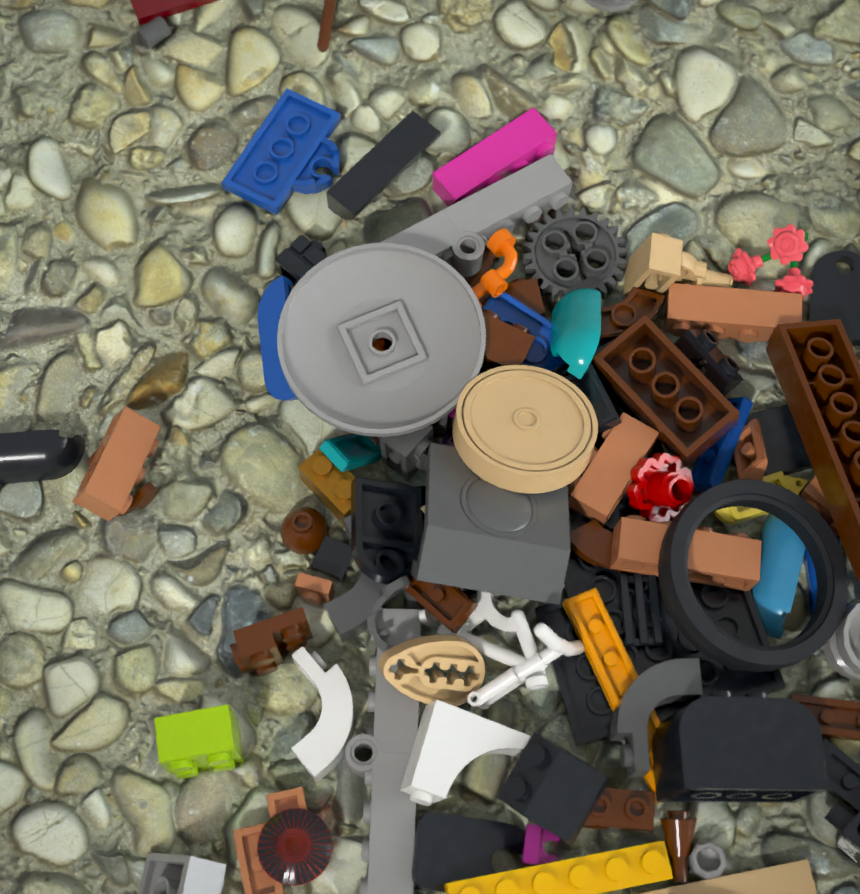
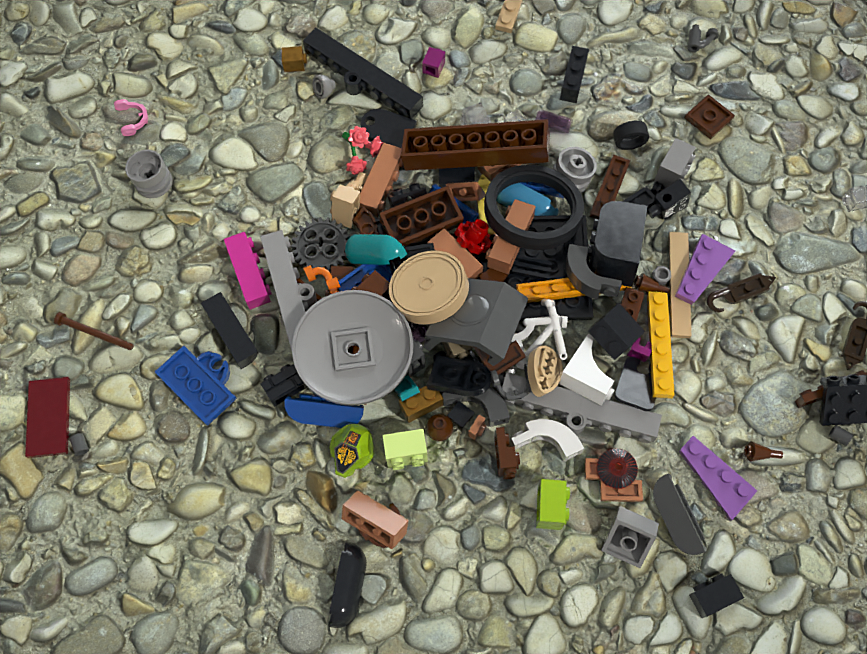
camera: 75 degrees left, 0 degrees up
none -> lime helmet [329,424,374,478]
none -> yellowish green brick [383,429,428,470]

